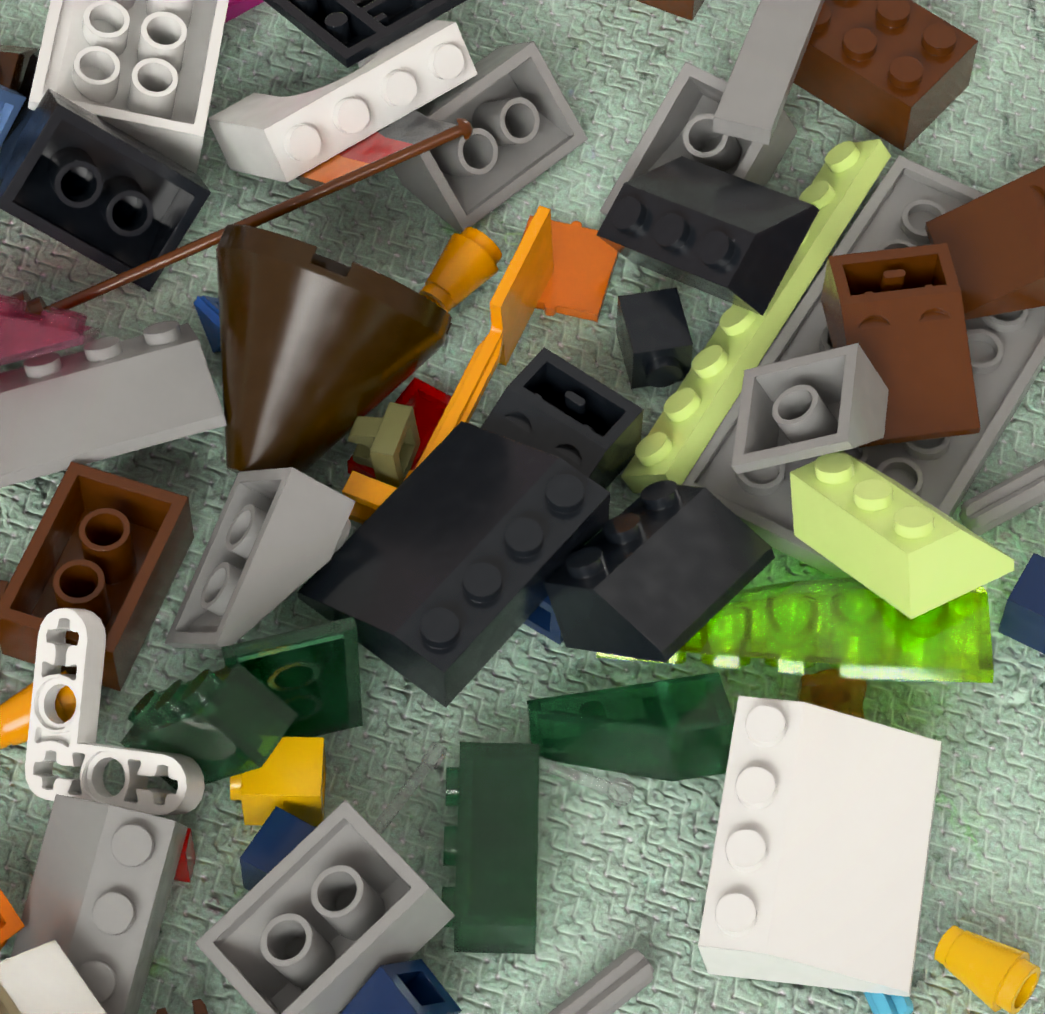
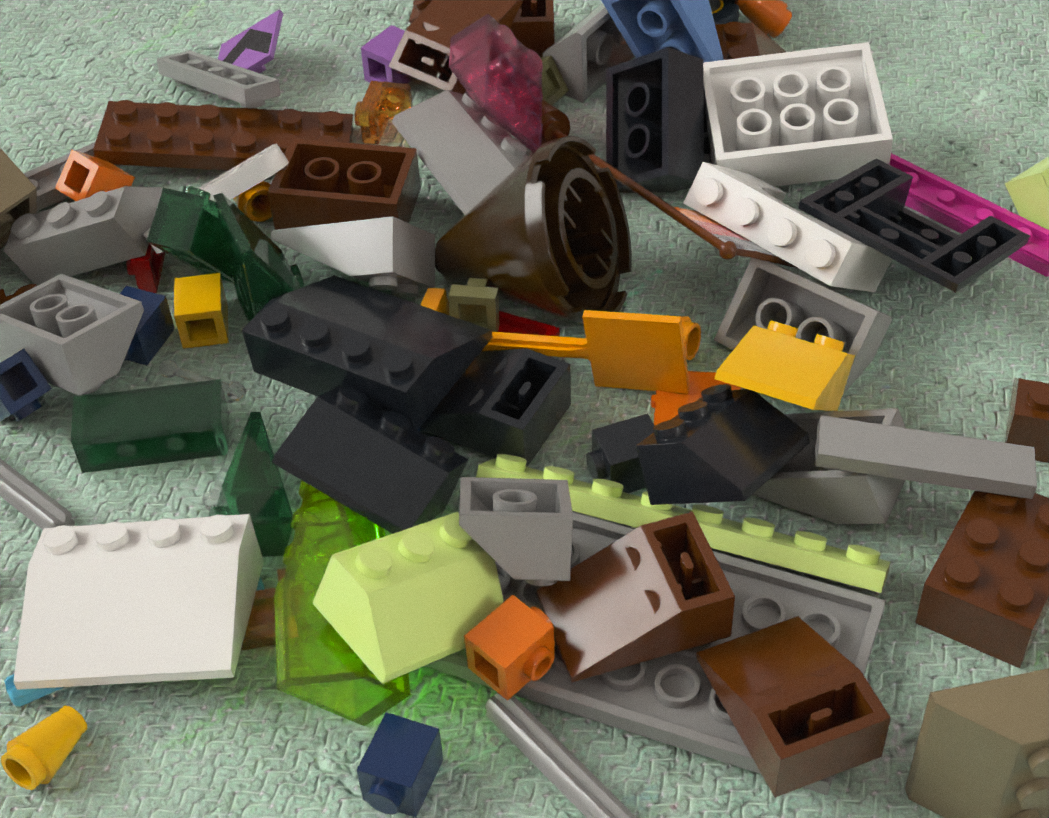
camera: 85 degrees right, 10 degrees down
none -> orange brick [464,595,555,701]
none -> yellow slope [715,320,855,411]

